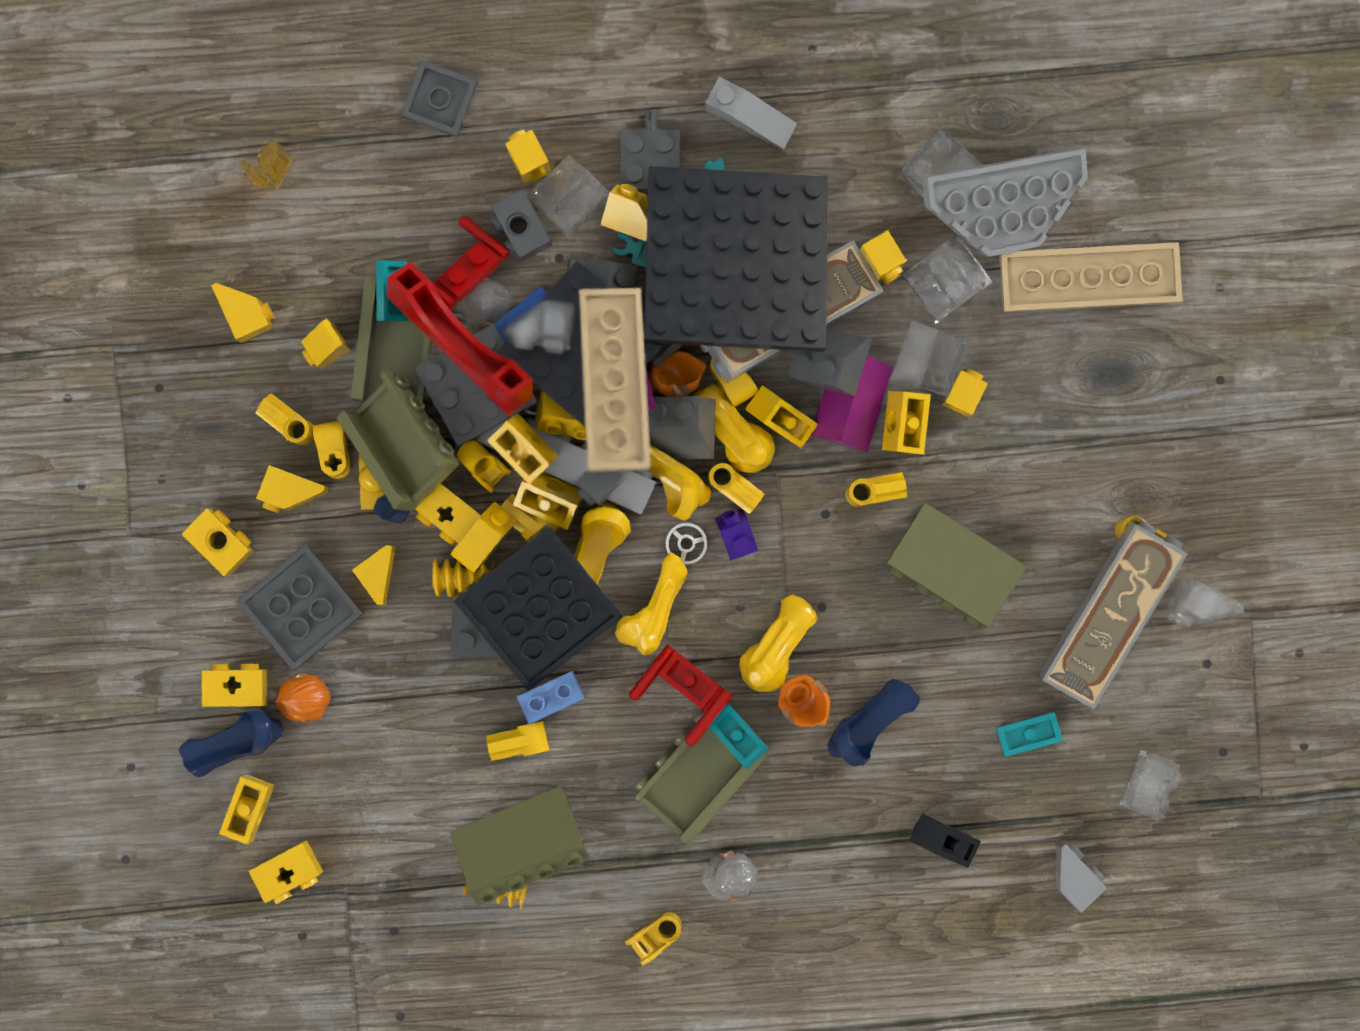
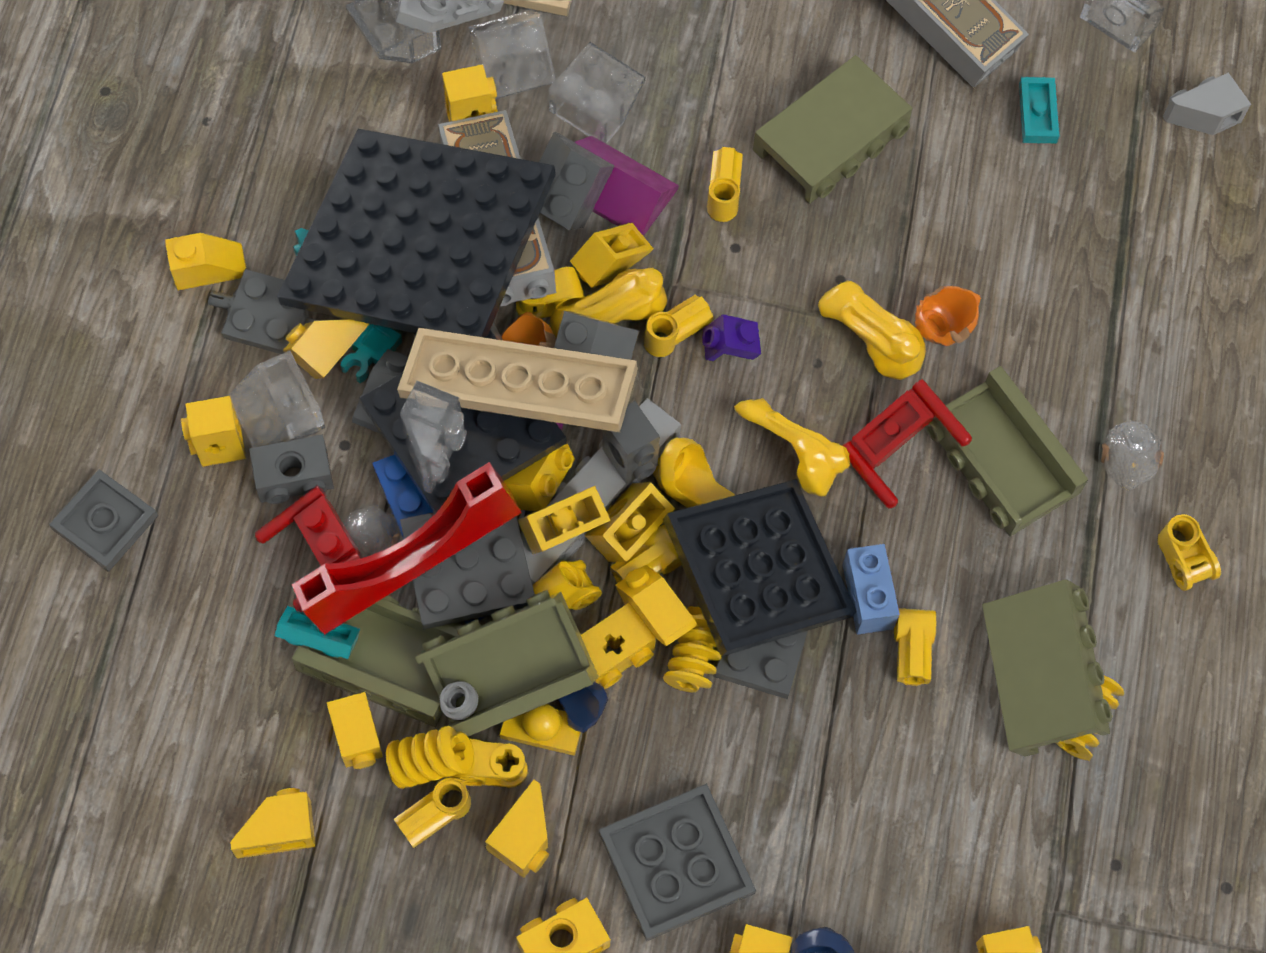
camera: 75 degrees left, 20 degrees down
clear yellow bracket [239,140,293,190] -> none
orange hair [275,673,331,724] -> none
yellow slope [352,545,396,606] -> none
yellow hair [646,443,711,521] -> none
white piece [666,523,707,565] -> none
light grey slope [705,77,797,151] -> none
teal plate [709,704,769,769] -> none
dark blue hair [827,679,920,766] -> none
yellow brick [882,391,931,454] -> none
black slope [909,813,981,868] -> none
yellow brick [942,369,988,418] -> none
none -> yellow slope [165,233,246,291]
none -> yellow piece [386,726,474,789]
none -> light grey plate [440,681,478,720]

